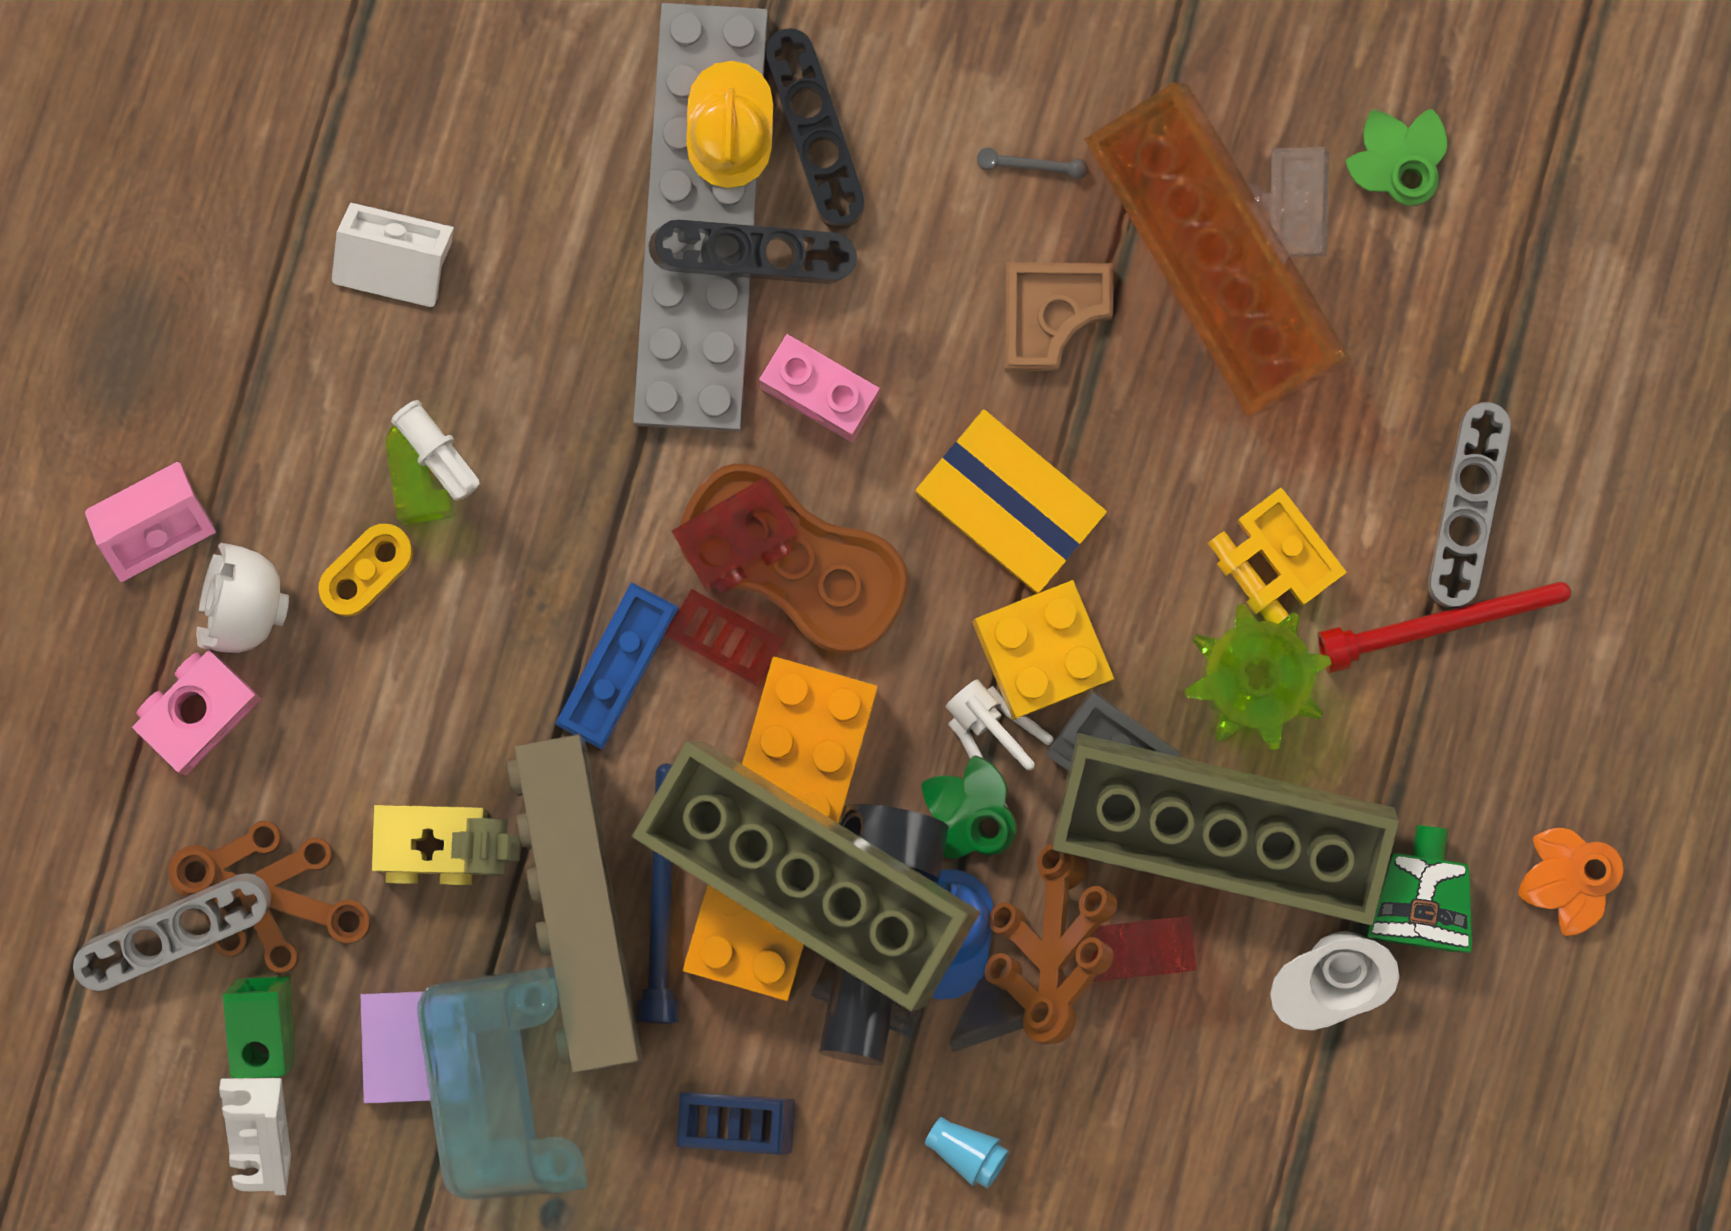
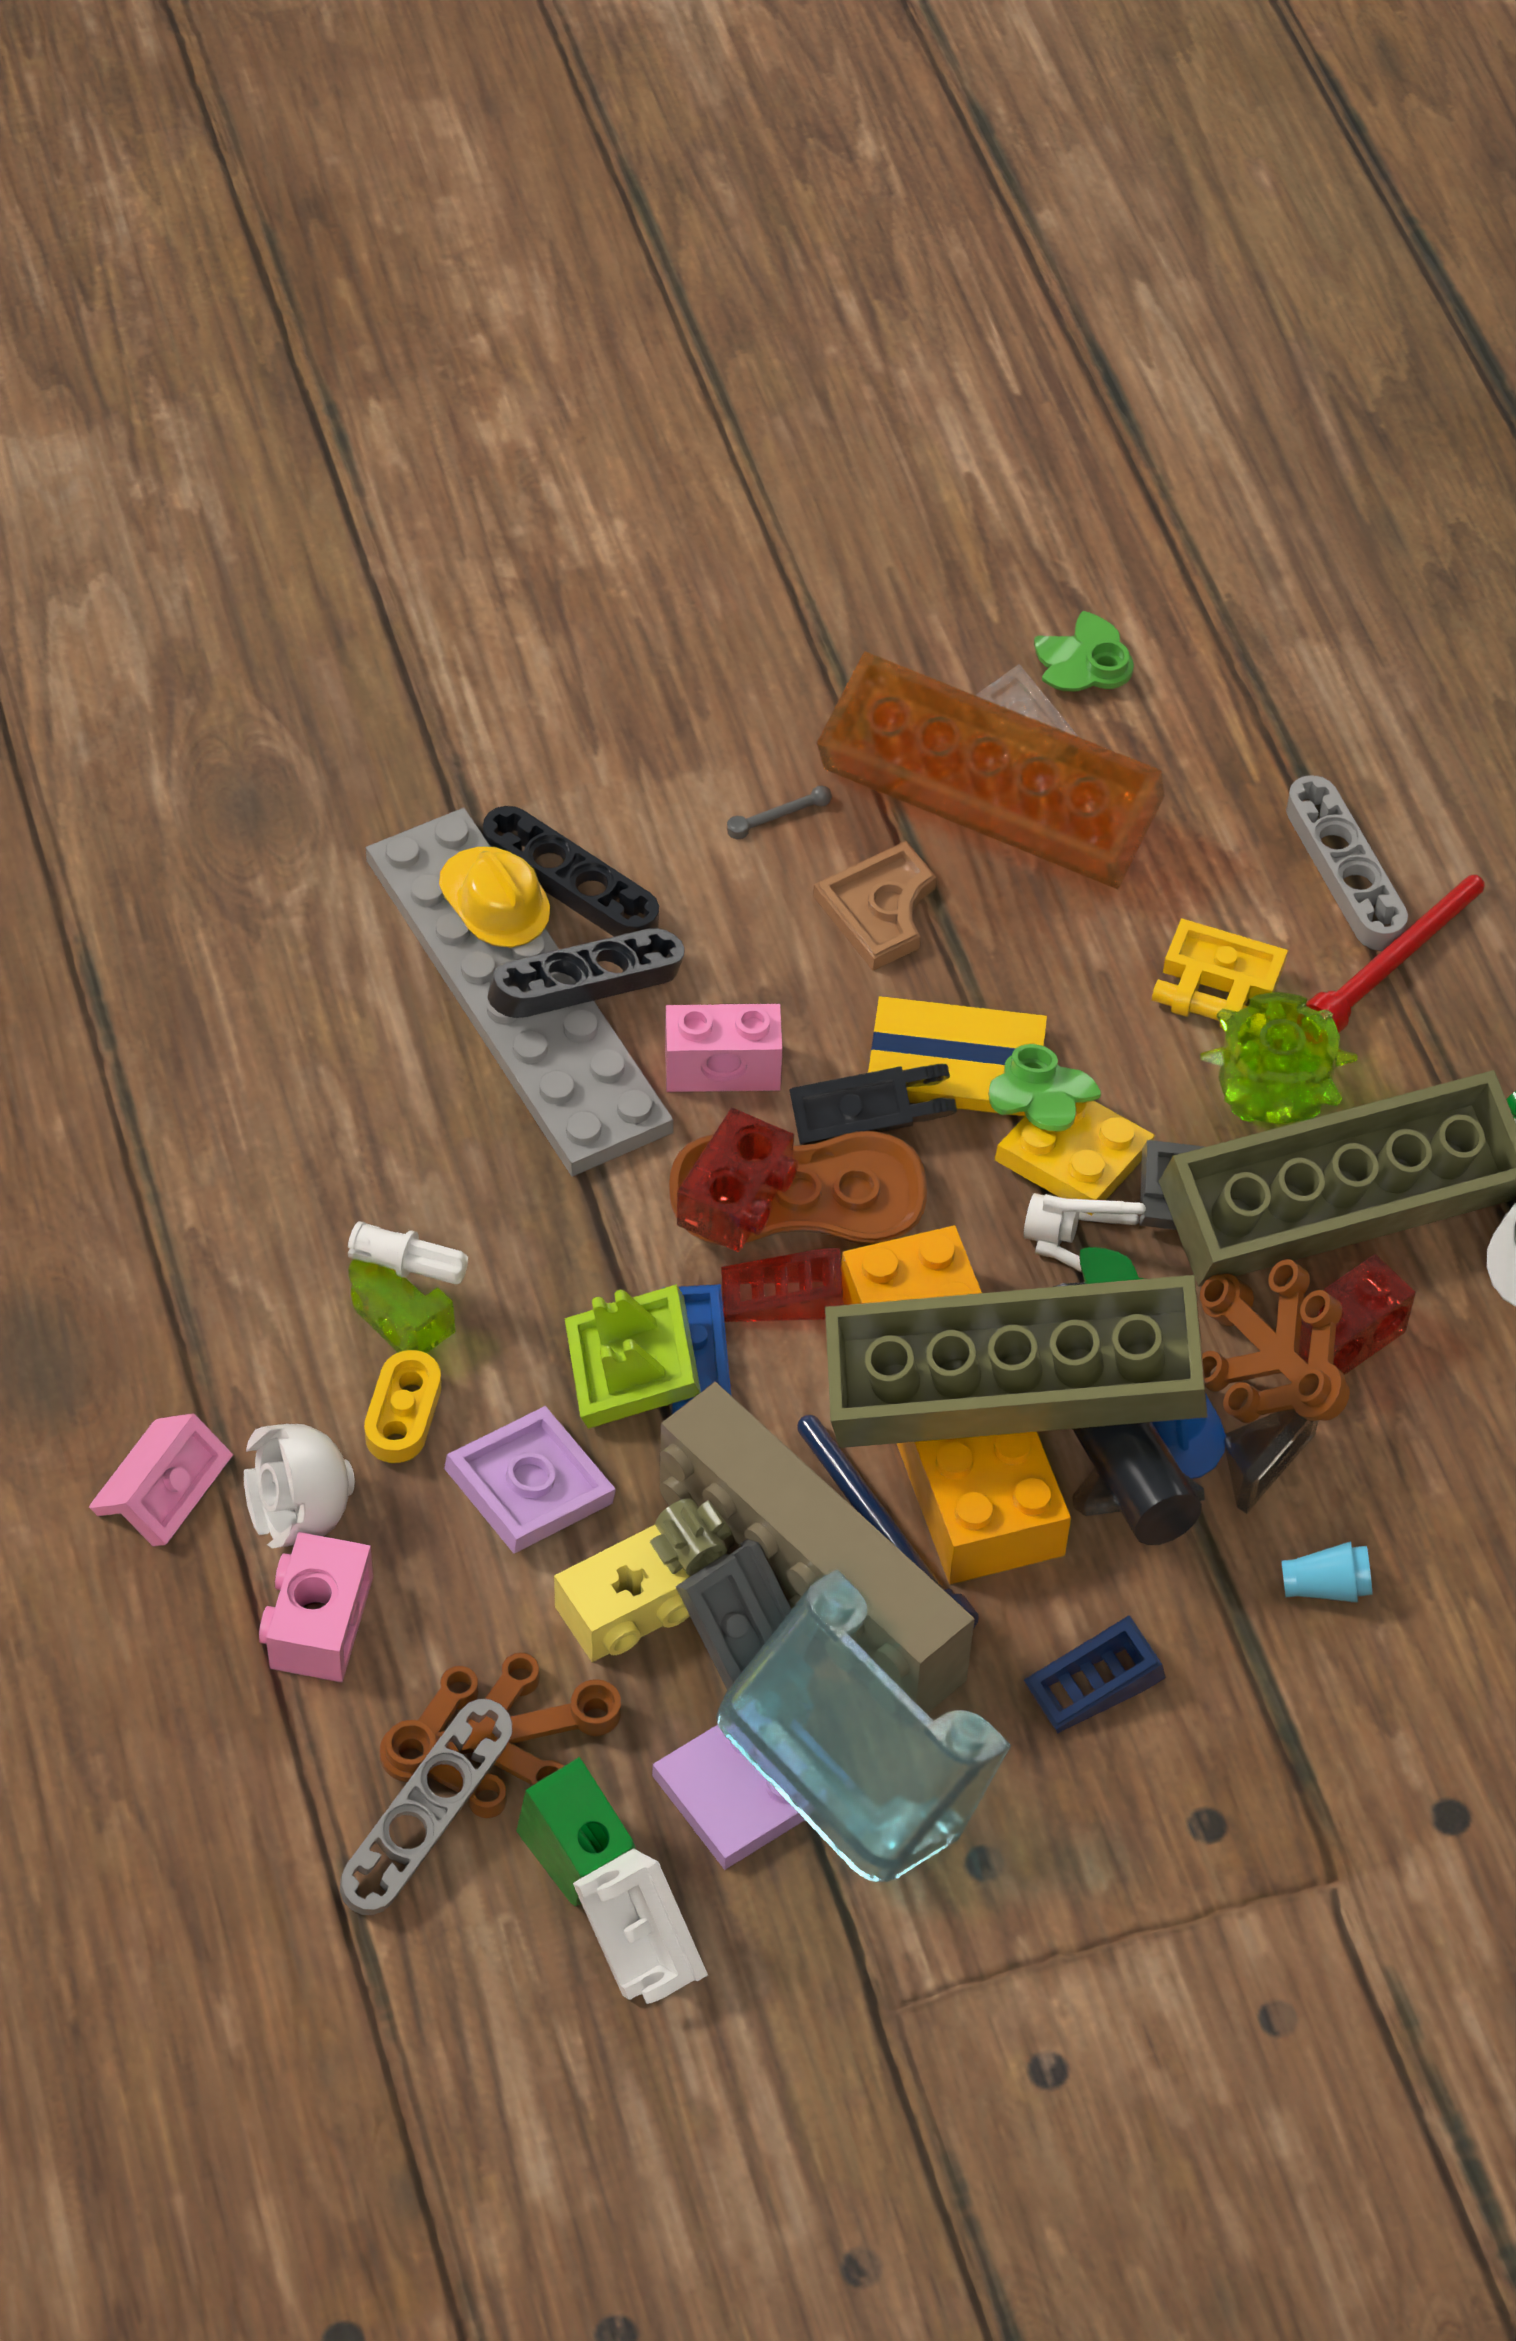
camera: 35 degrees left, 30 degrees down
white panel [332,202,454,307] -> none
none -> lavender plate [444,1406,616,1554]
none -> lime plate [565,1284,701,1429]
none -> dark grey plate [675,1539,810,1696]
none -> black hinge [789,1063,957,1145]
none -> bright green plate [988,1044,1101,1132]

